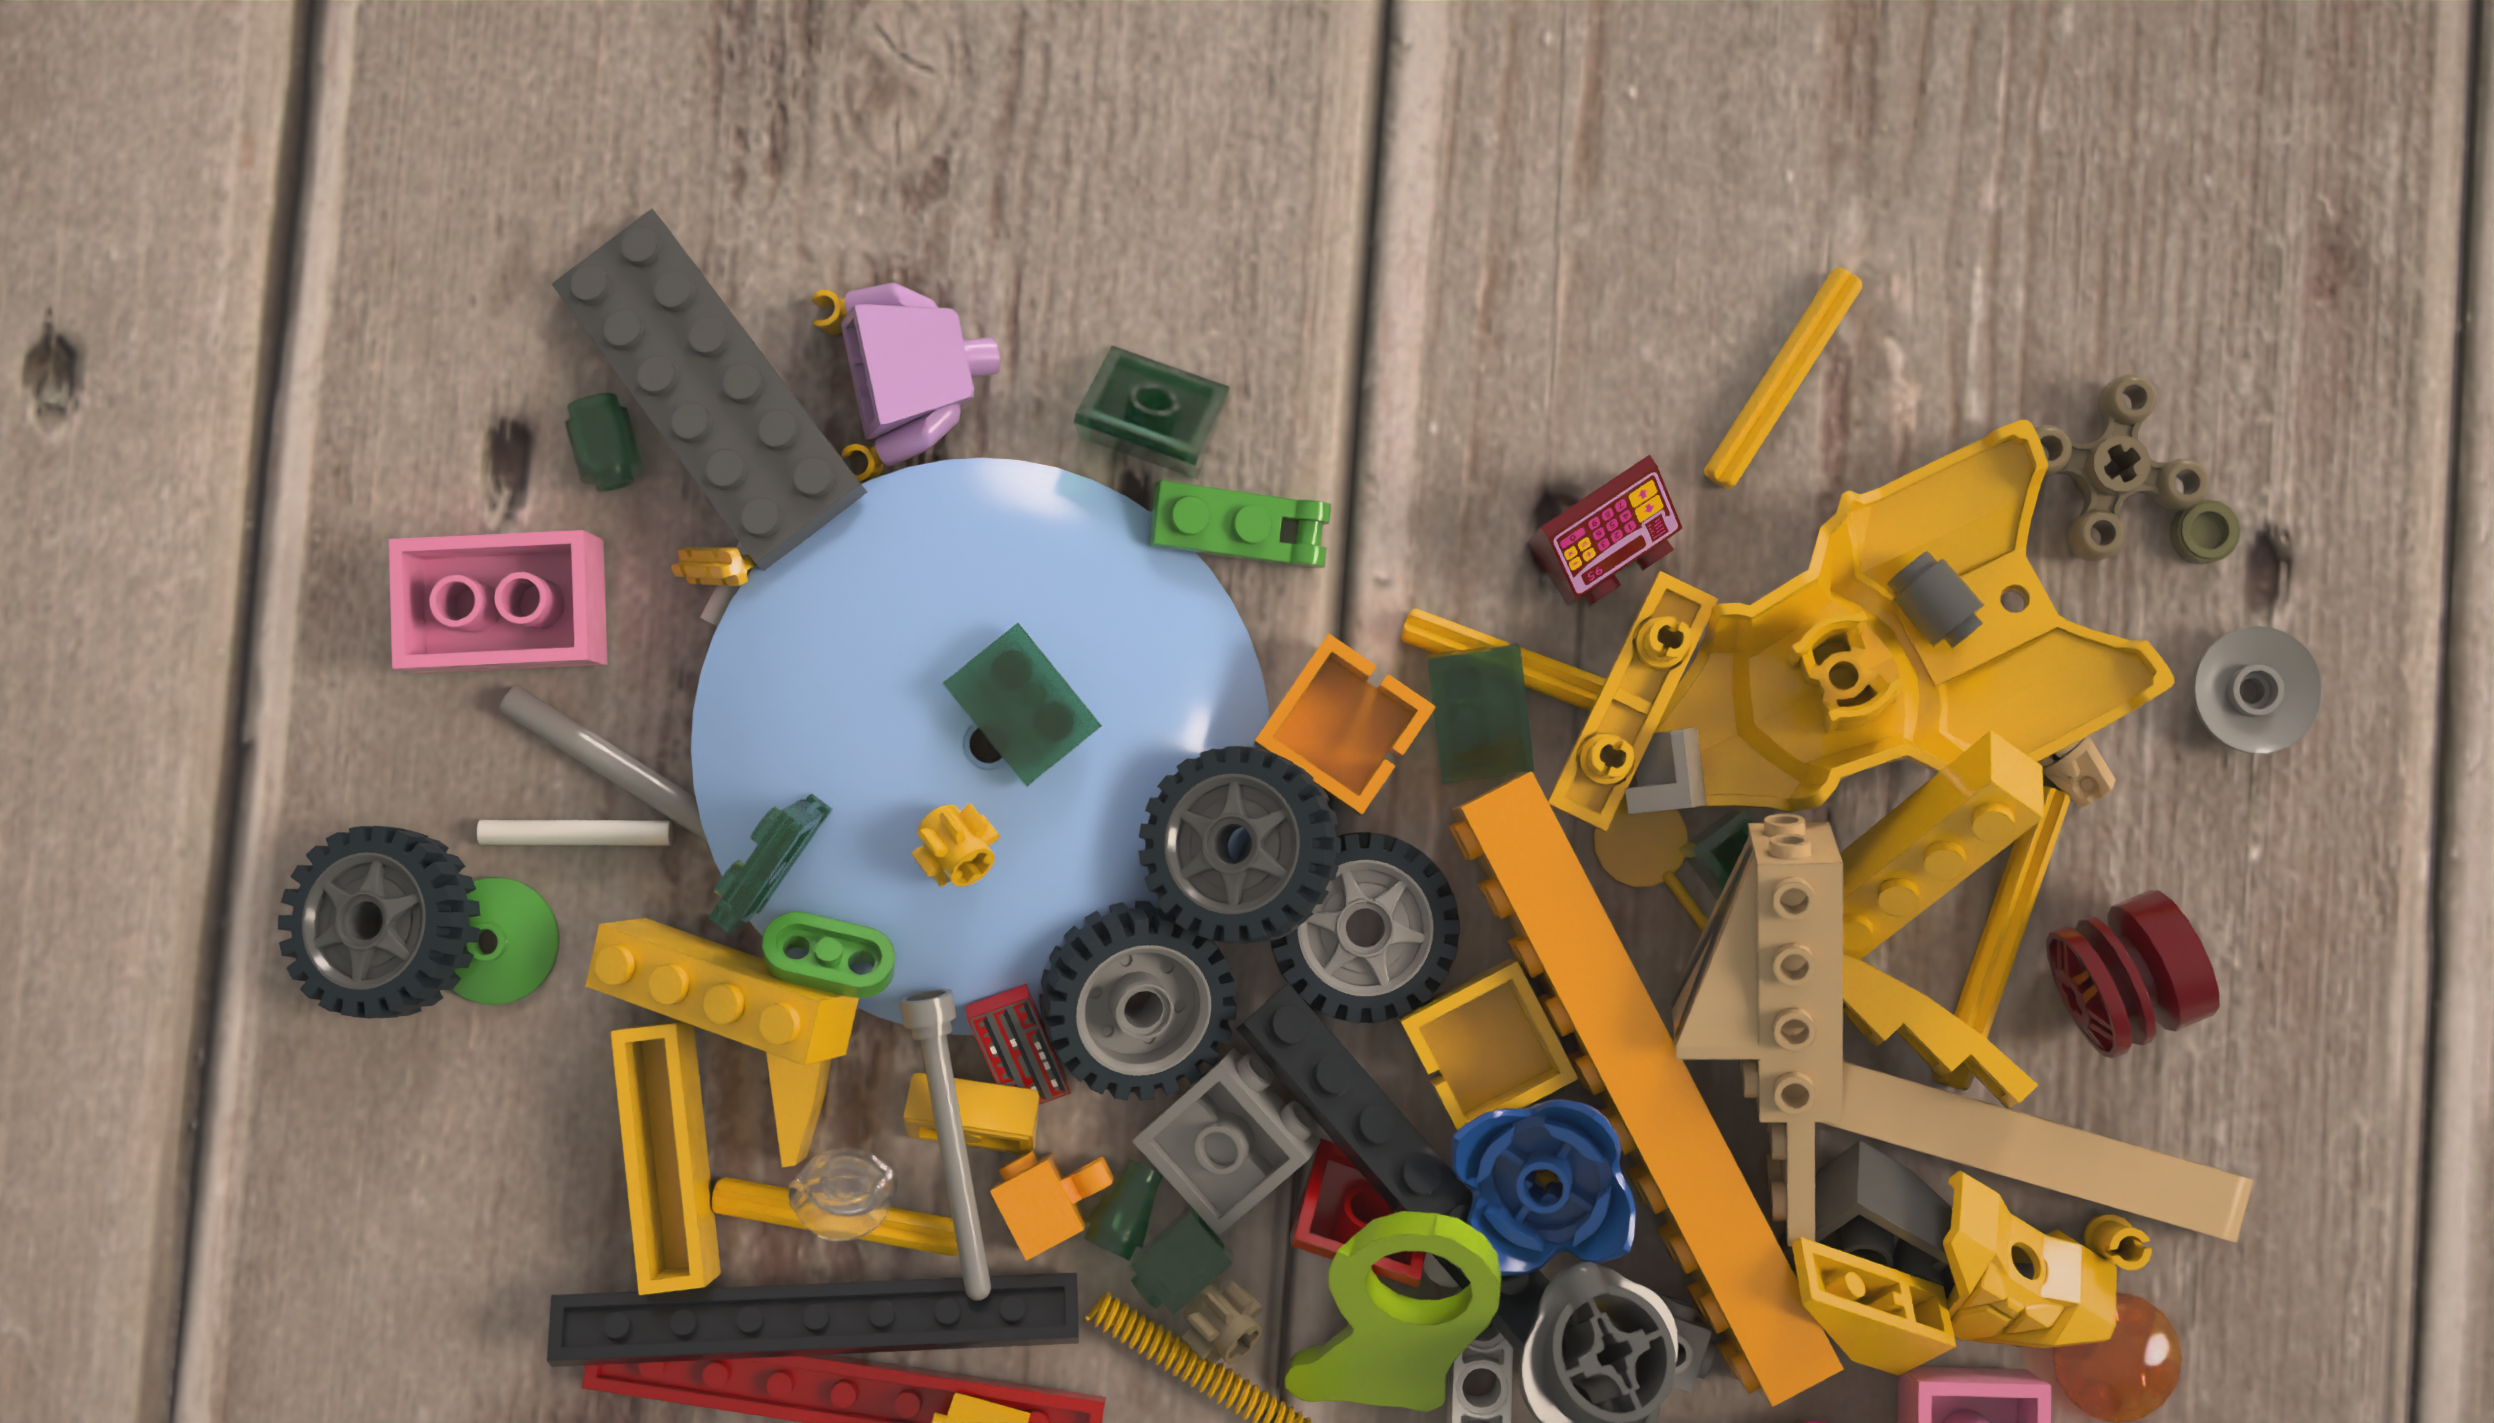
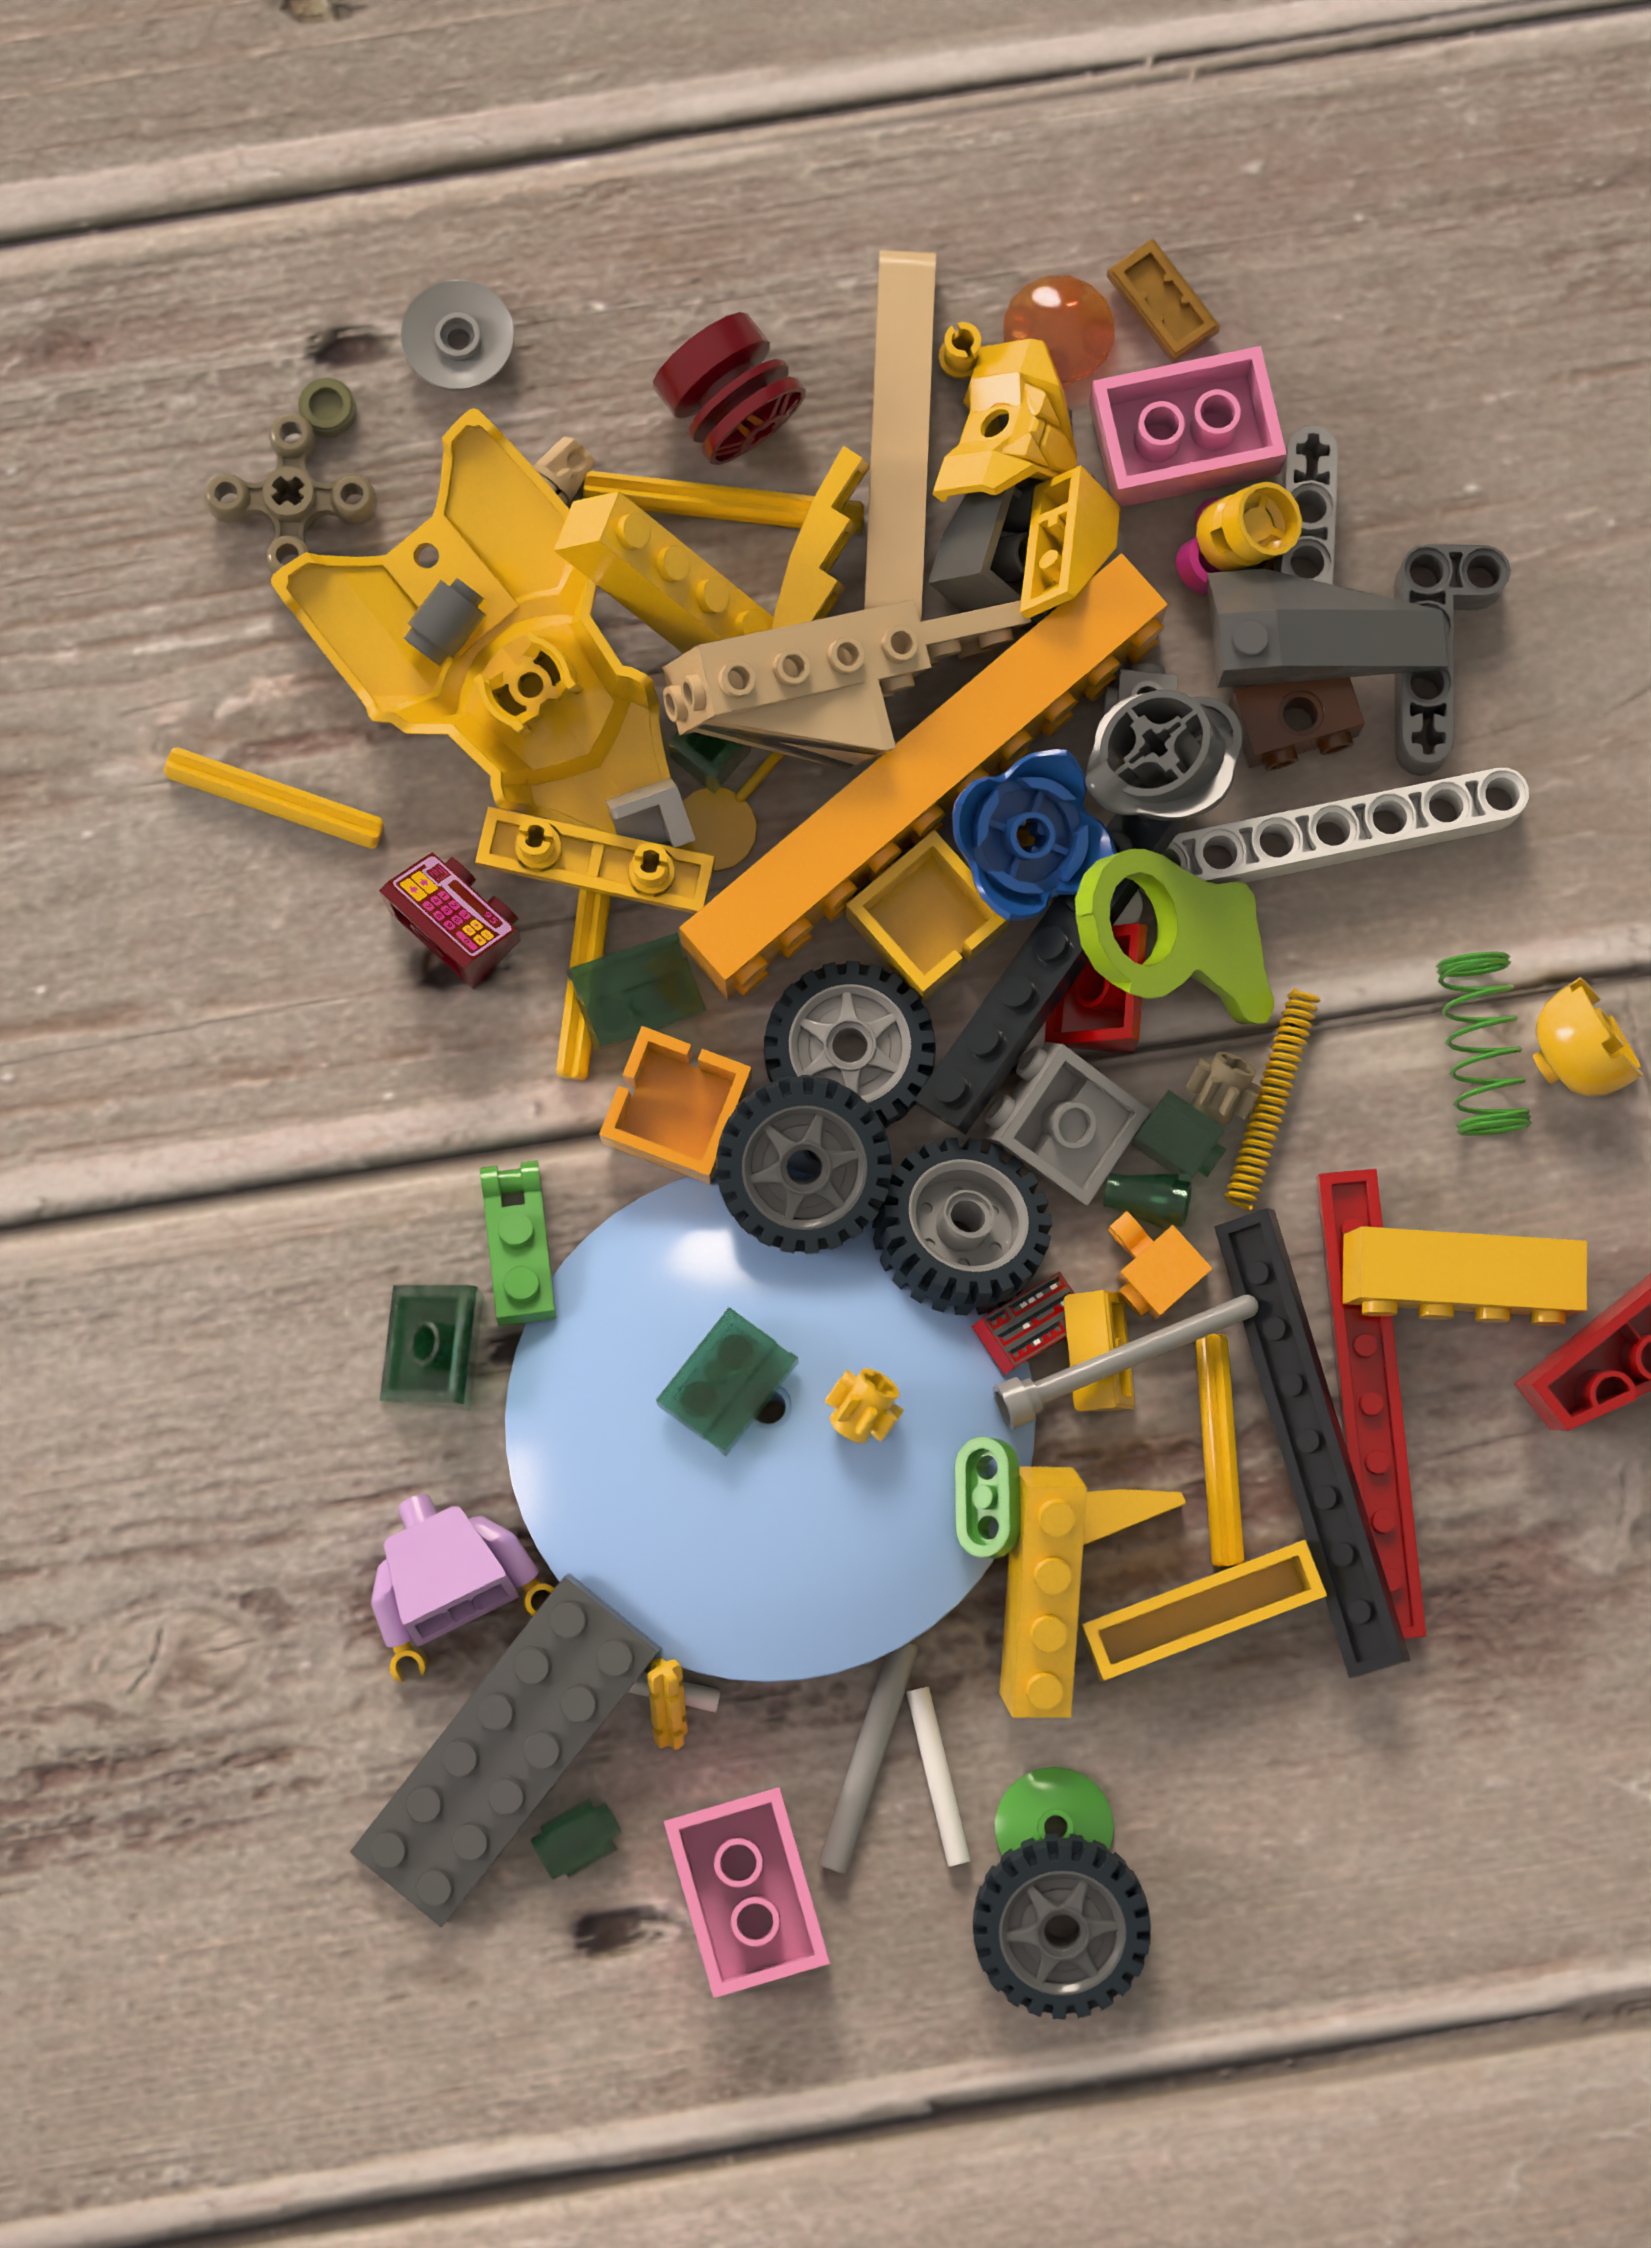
camera: 105 degrees left, 5 degrees down
clear green plate [708,793,833,933] -> none
clear hat [788,1147,898,1241] -> none

